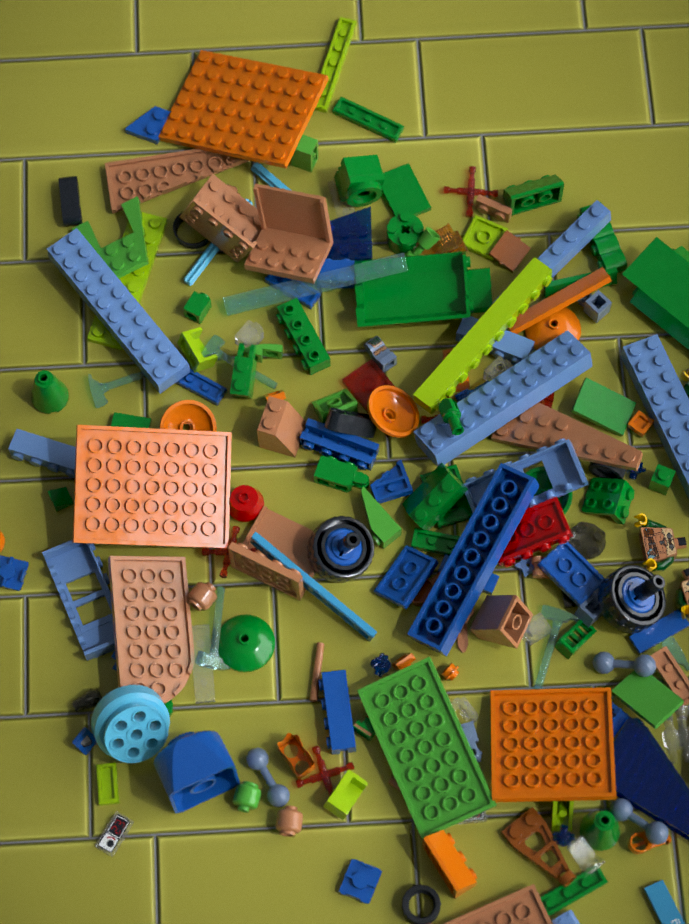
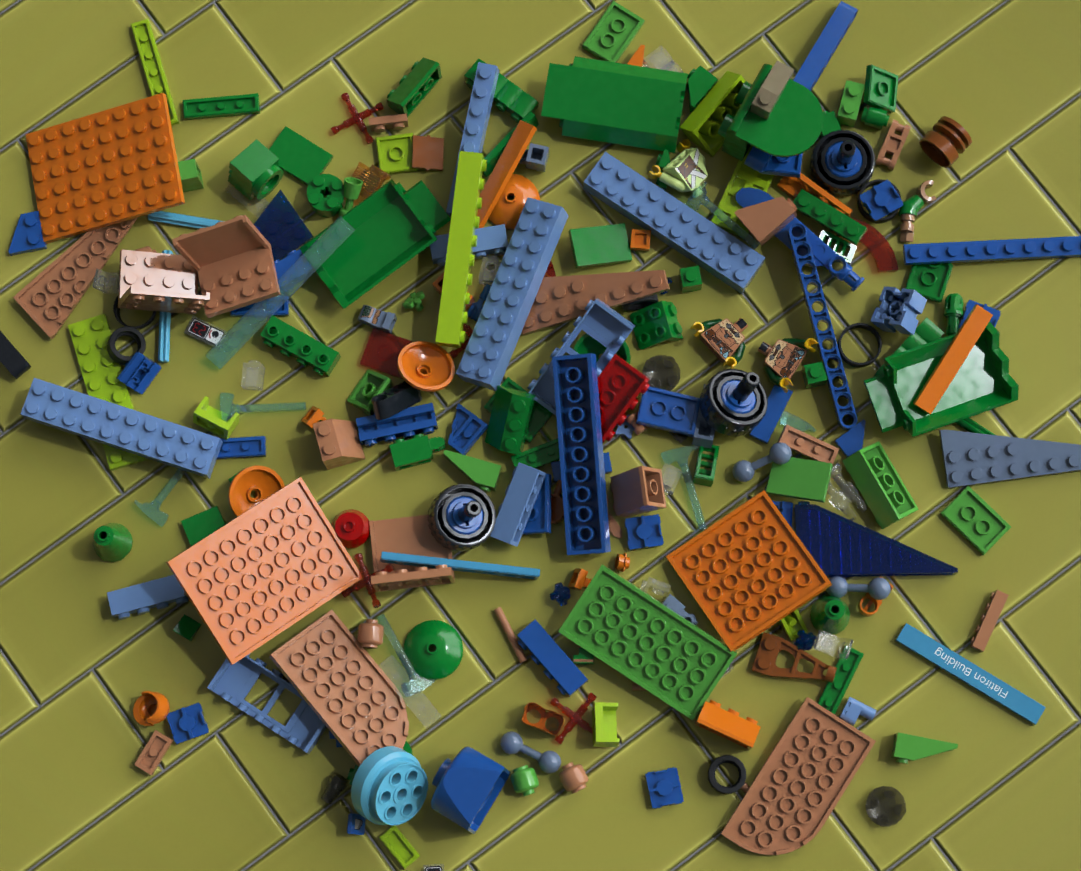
camera: 30 degrees left, 10 degrees up
bright green wing [72,196,149,279] -> none
green brick [183,291,212,325] -> none
green hinge [230,343,257,399] -> none
bright green slope [243,344,283,363] -> none
green arm [439,398,464,436] -> none
none -> clear bracket [93,269,119,293]
none -> black tyre [107,326,146,365]
none -> blue piece [117,352,162,394]
none -> tile [184,316,228,350]
none -> bright green plant [403,291,425,312]
none -> medium blue brick [490,462,546,547]
none -> blue piece [625,514,664,550]

